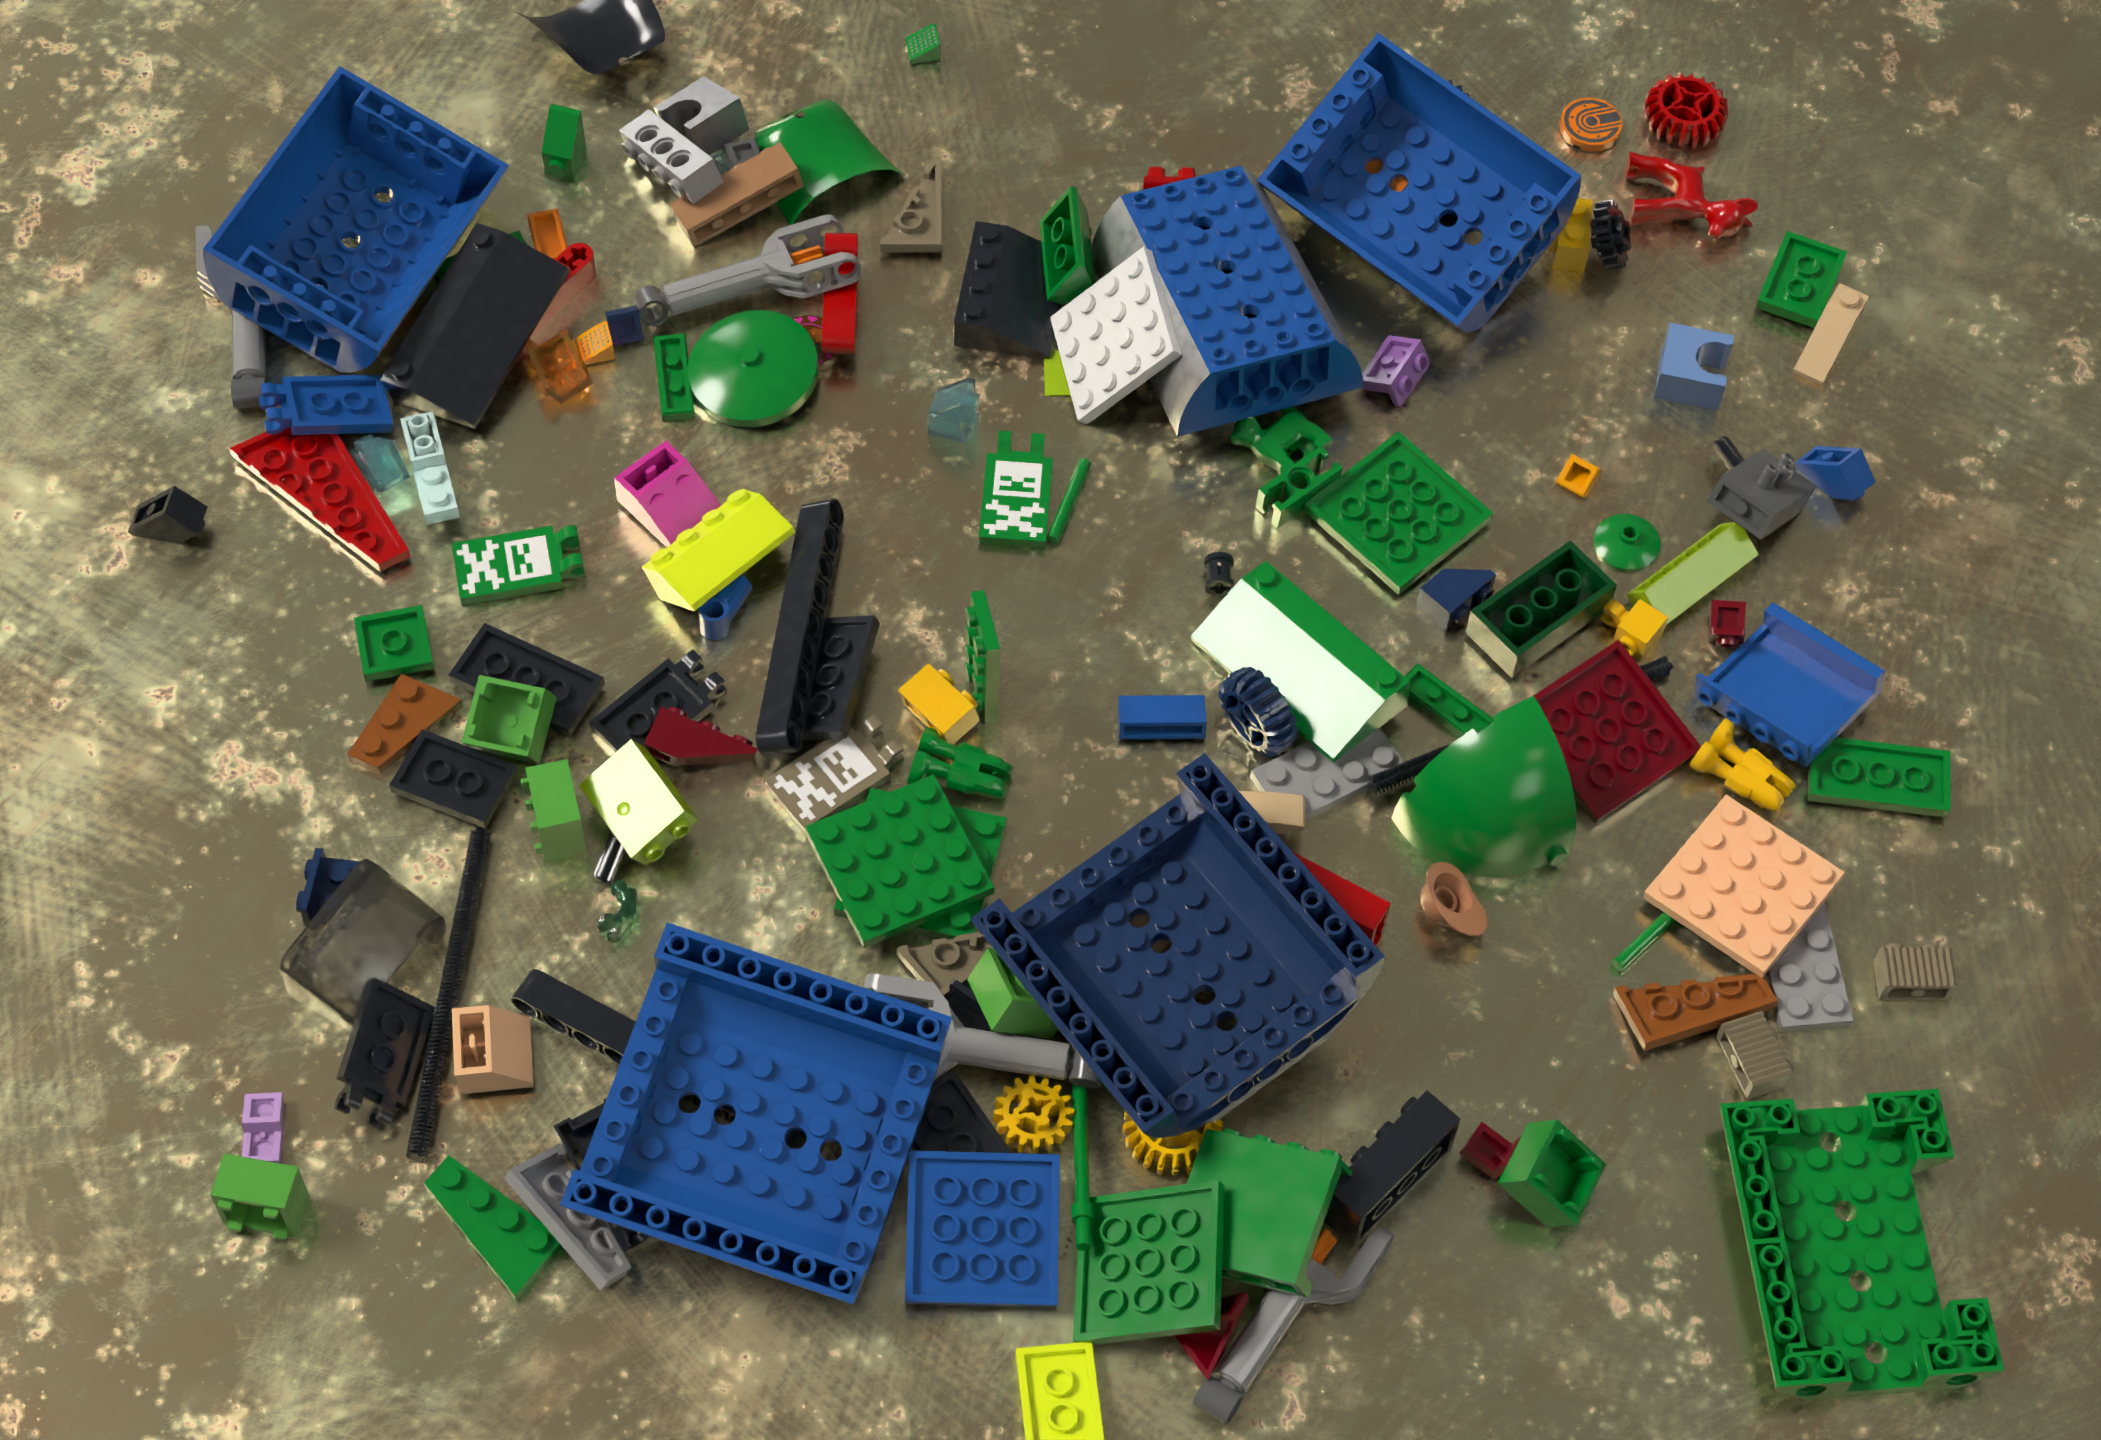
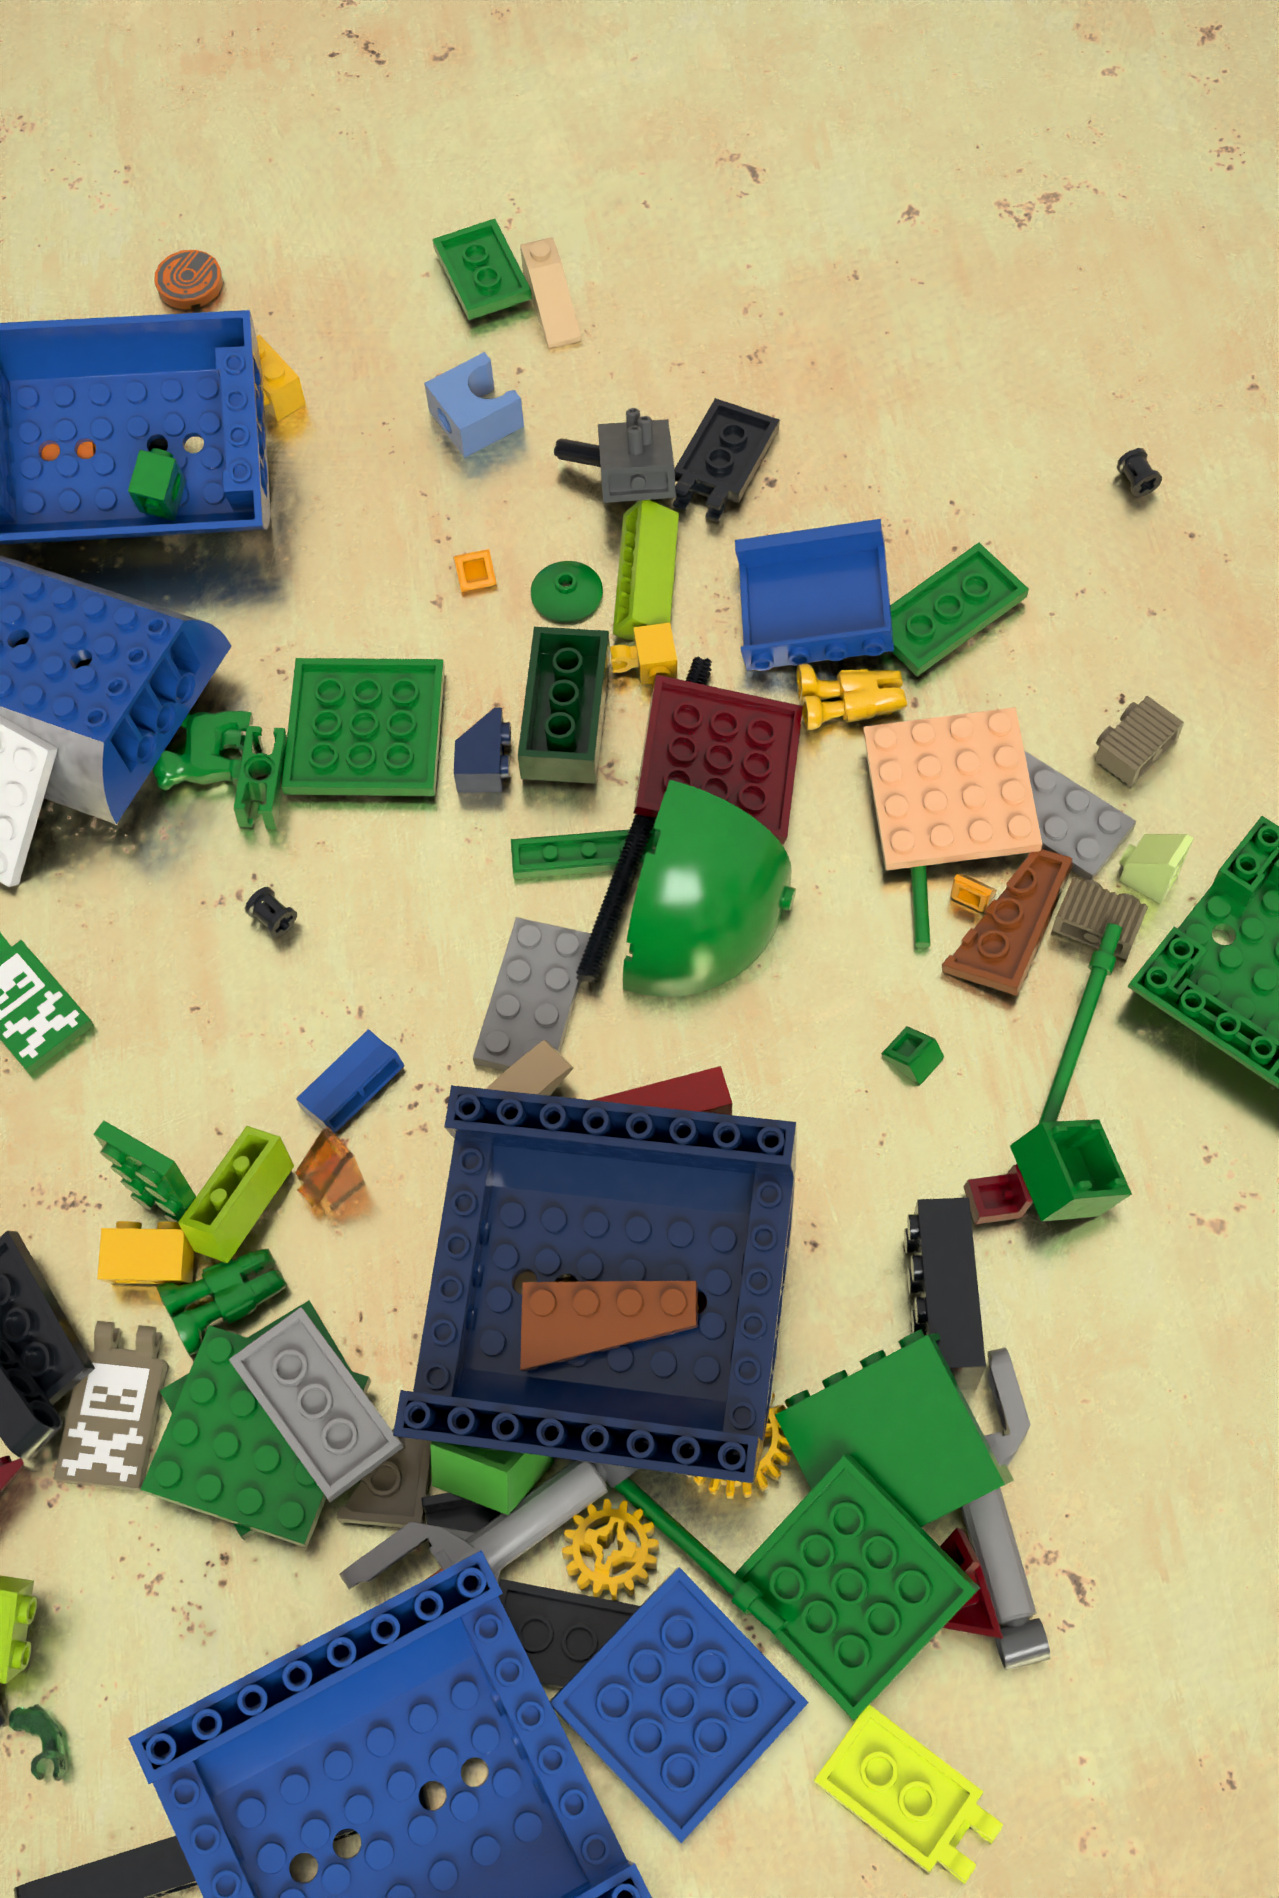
camera: 40 degrees left, 5 degrees up
green bar [1046,458,1091,544] -> none
slope [1191,561,1410,763] -> none
dark blue gear [1218,666,1298,757] -> none
medium lavender bracket [1361,335,1430,407] -> none
nougat piece [1420,862,1488,936] -> none
black gear [1590,199,1632,271] -> none
red animal [1625,151,1758,240] -> none
red gear [1644,72,1729,150] -> none
dark red bracket [1709,600,1746,648] -> none
blue slope [1794,446,1875,501] -> none
none -> green brick [128,448,186,521]
none -> lime brick [178,1126,294,1263]
none -> light grey plate [229,1307,403,1502]
none -> clear orange slope [295,1126,365,1215]
none -> dark orange wing [520,1281,698,1372]
none -> black tile [673,398,780,523]
none -> green slope [881,1026,944,1084]
none -> light orange slope [950,874,997,912]
none -> green bar [1038,923,1123,1124]
none -> yellowish green slope [1119,834,1194,904]

